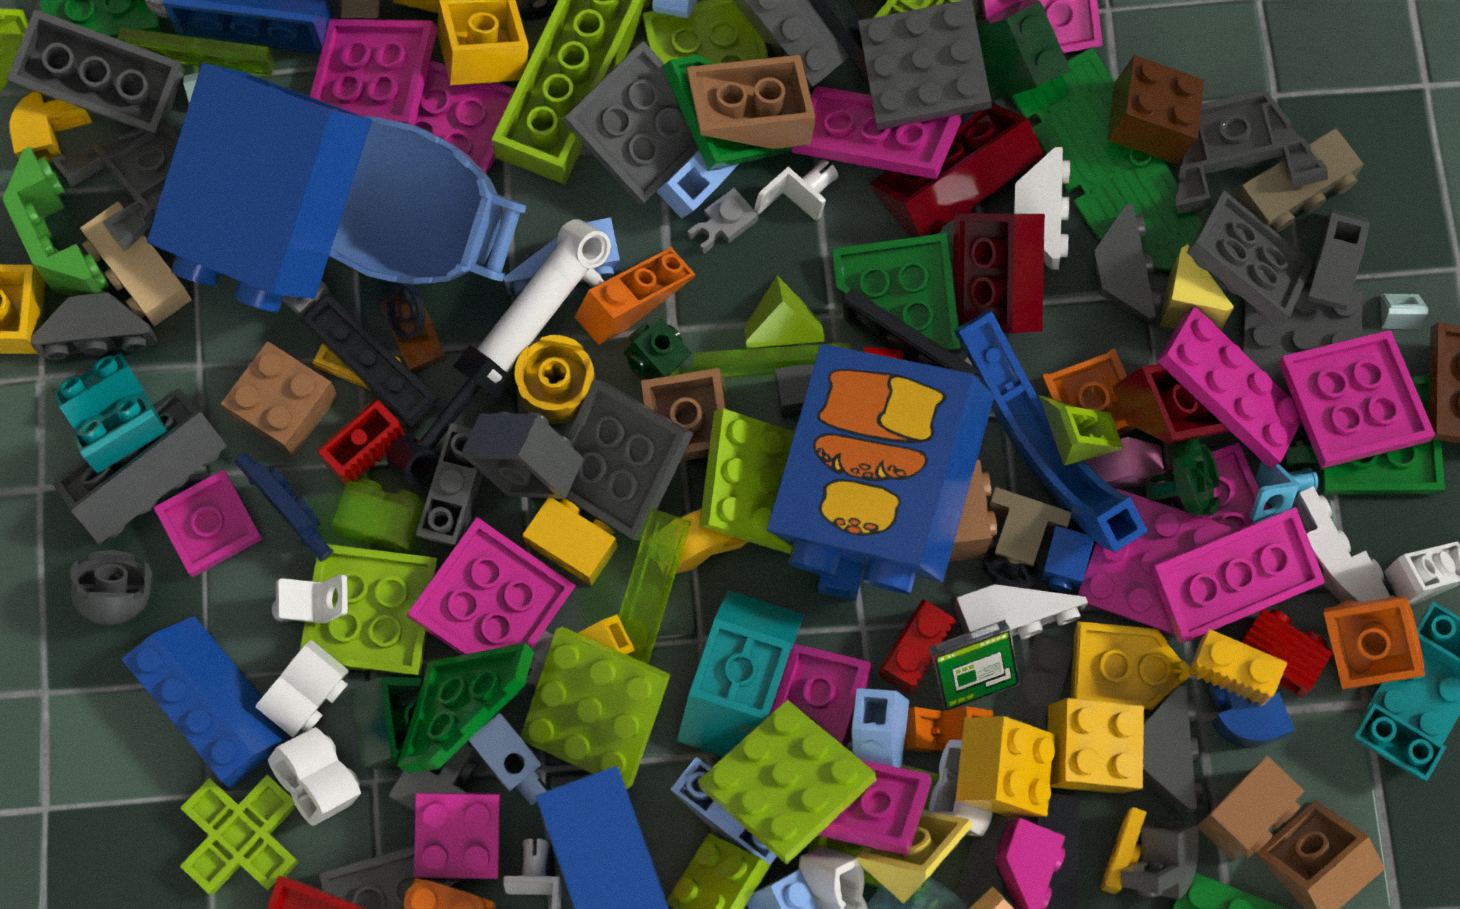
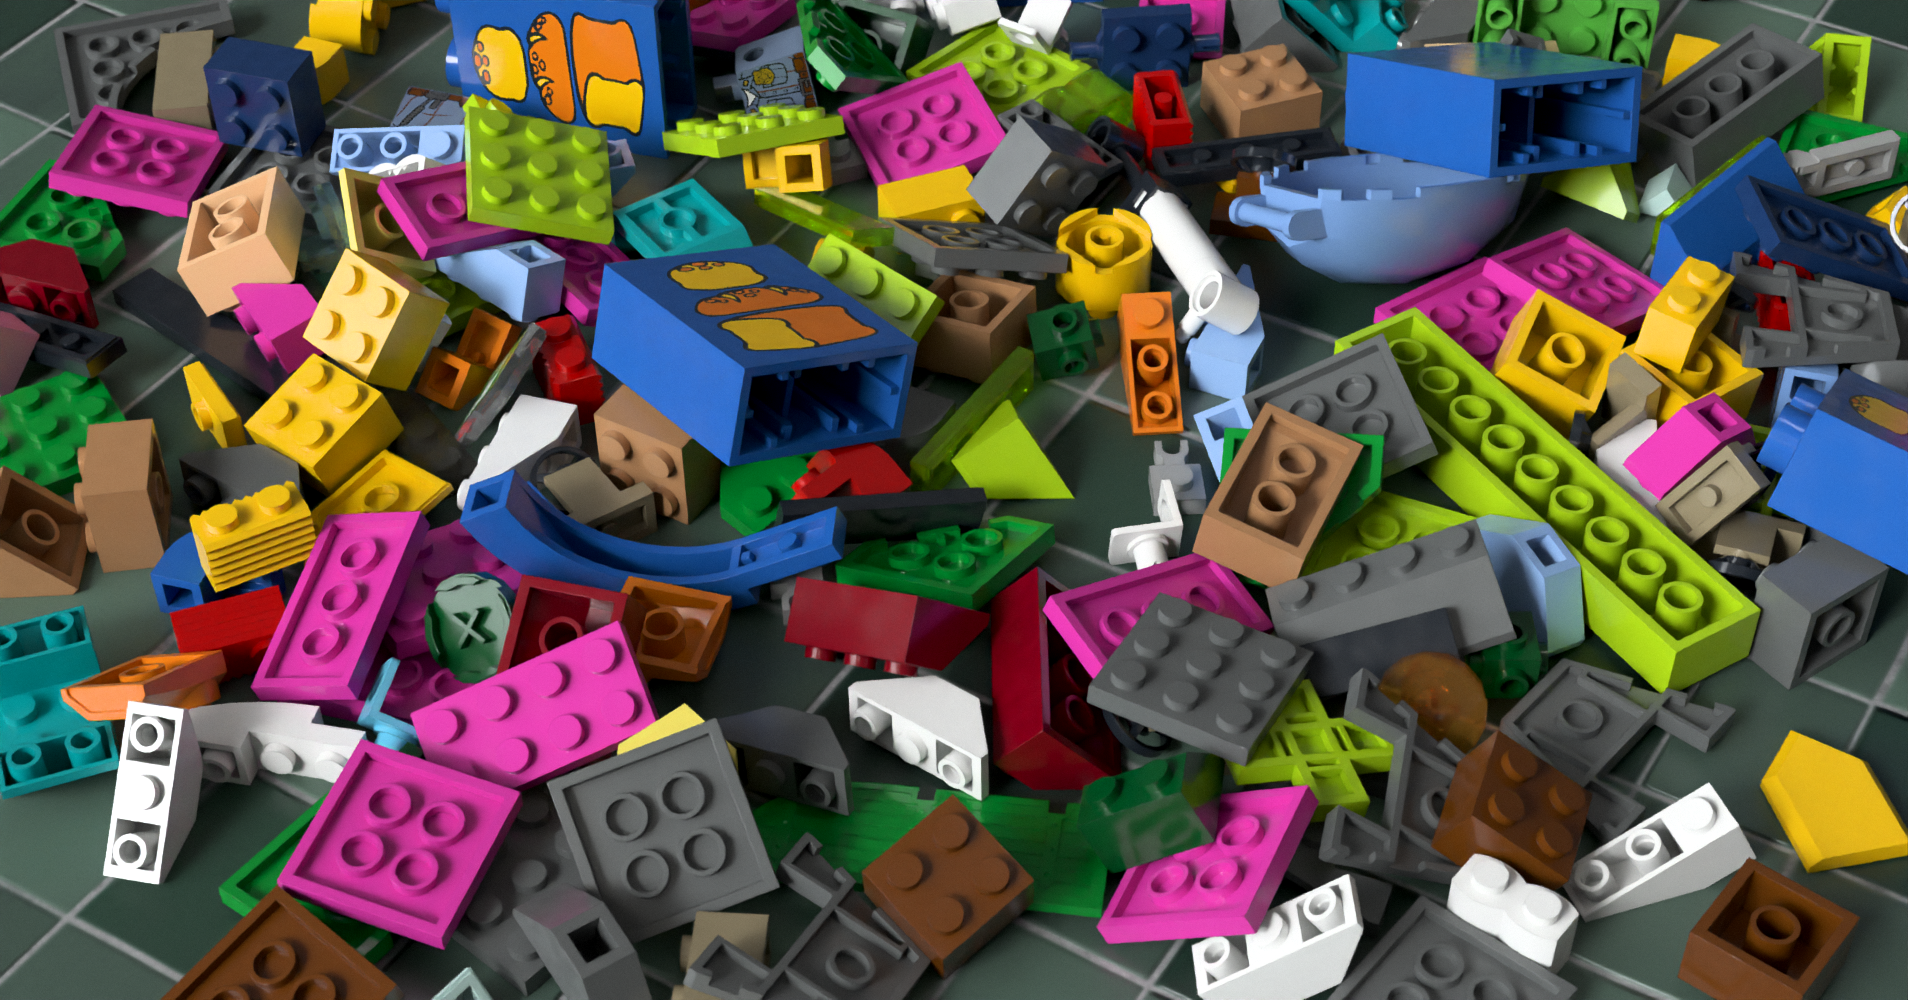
camera: 125 degrees right, 30 degrees down
lime slope [1039,395,1124,466] -> none
dark grey brick [1121,818,1198,899] -> none

